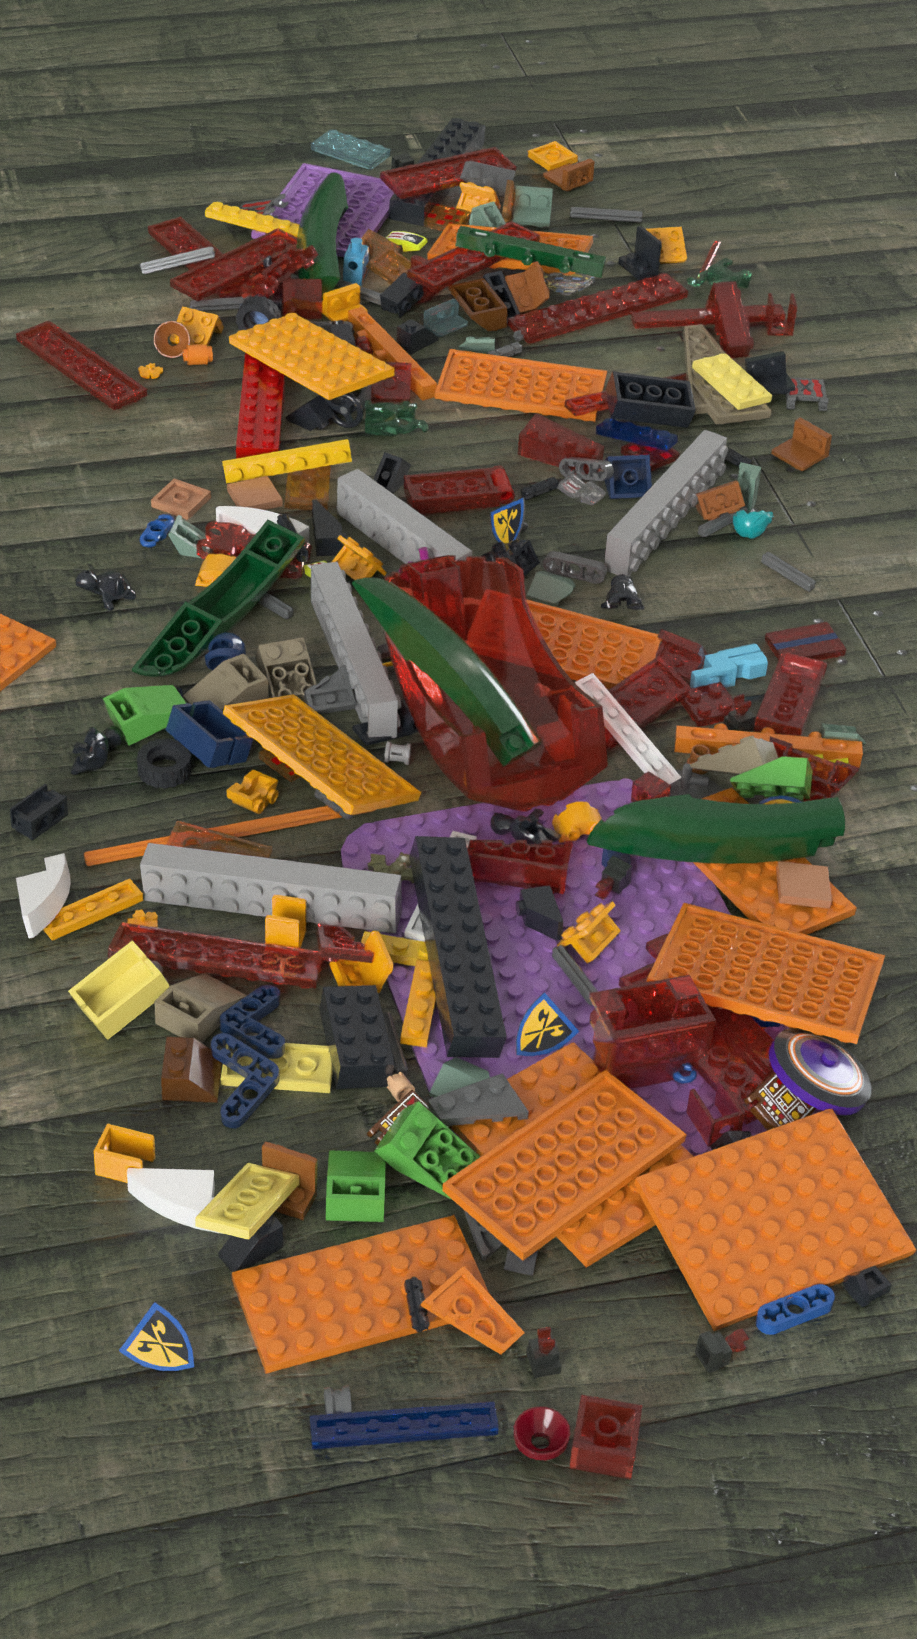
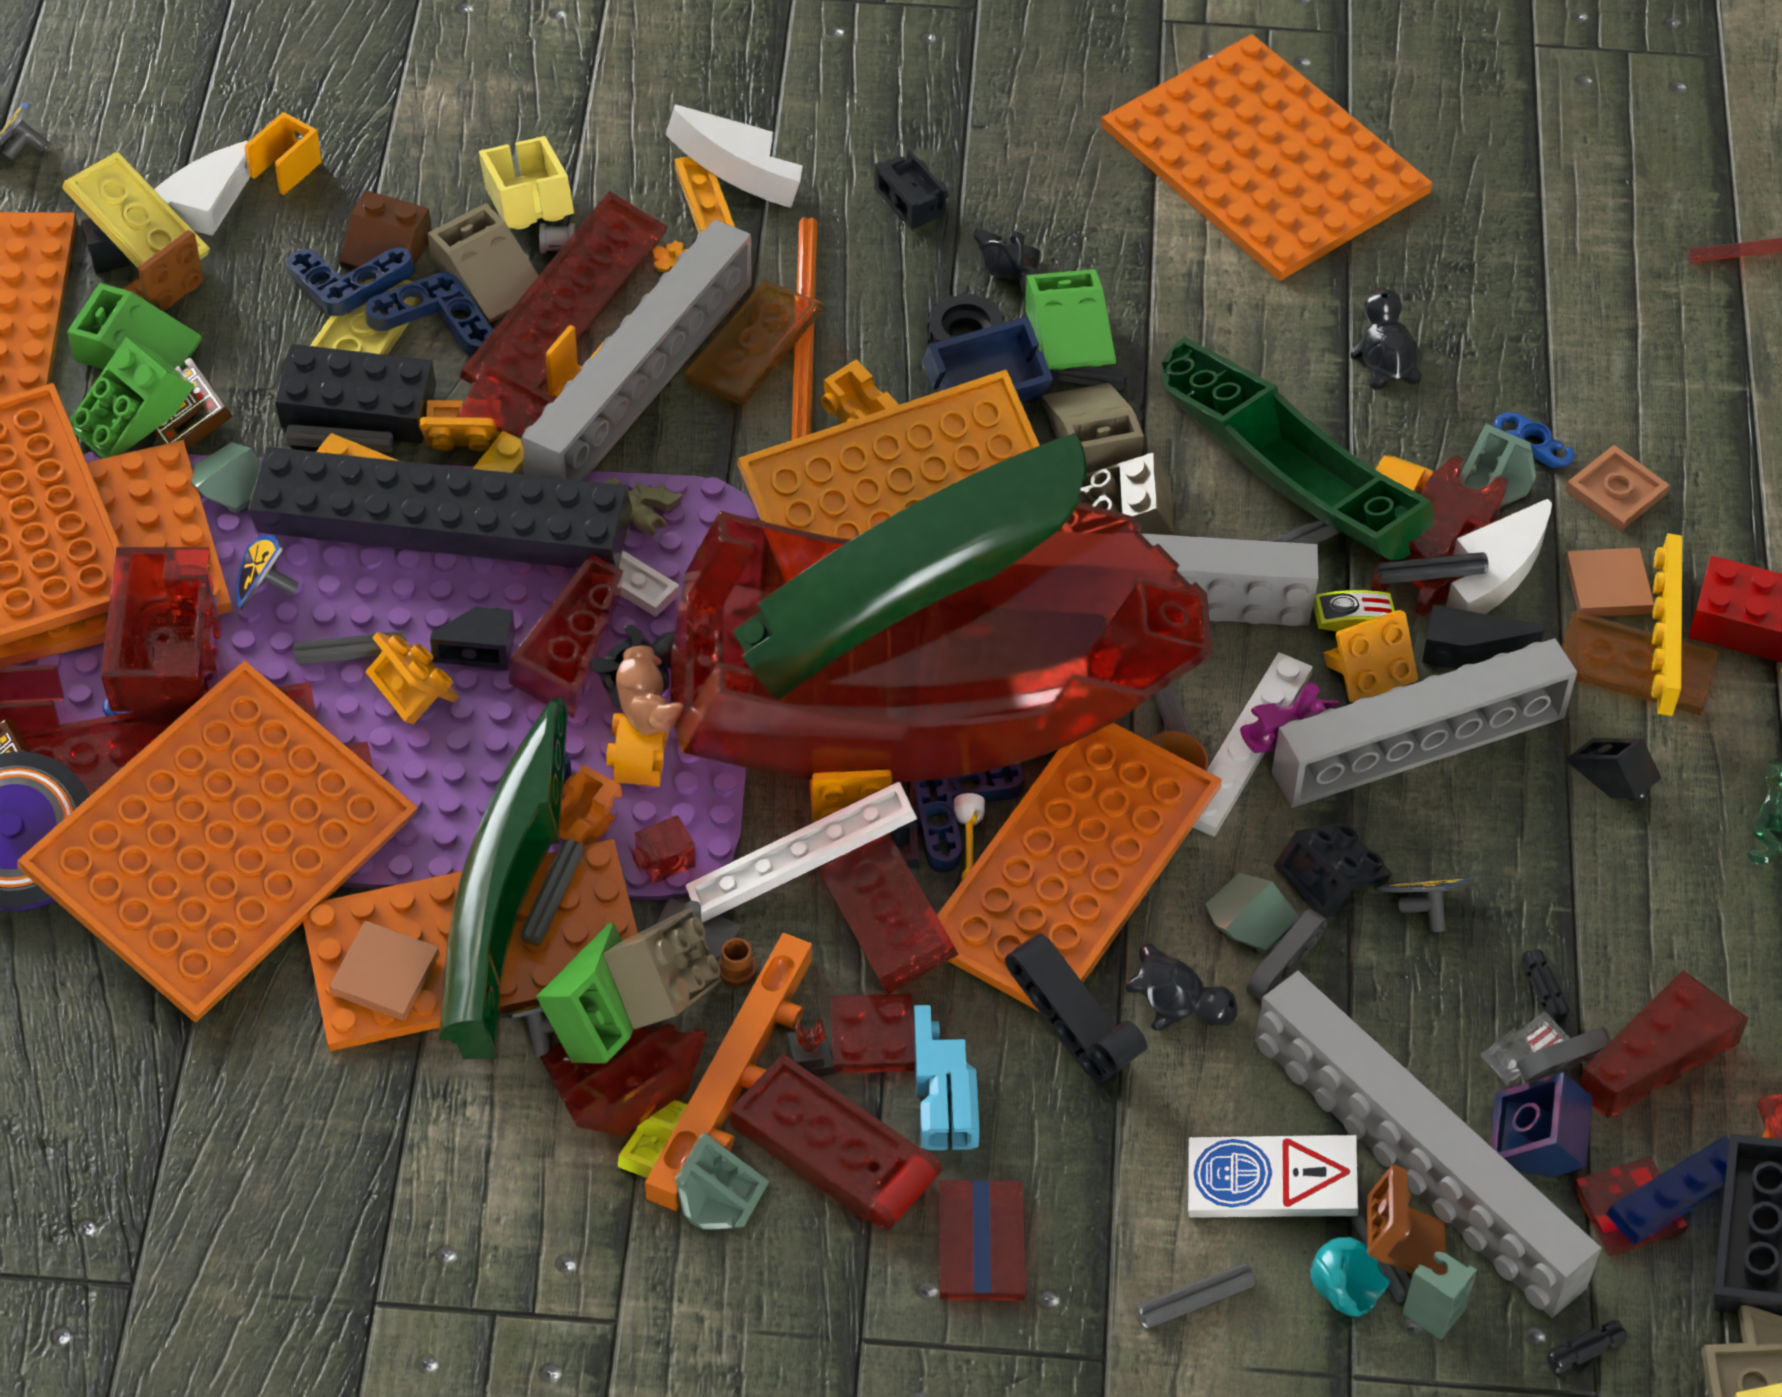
camera: 110 degrees right, 10 degrees up
dark blue helmet [205,632,246,670] -> none
light nougat hose [387,1072,415,1102] -> none
clear red hinge [403,465,515,514] -> none
dark grey wing [428,1073,529,1126] -> none
pearl dark grey piece [595,856,632,900] -> none
clear red bracket [653,629,708,680] -> none
none -> nougat animal [616,645,683,735]
none -> black beam [1005,933,1147,1084]
none -> white tile [1188,1135,1358,1218]

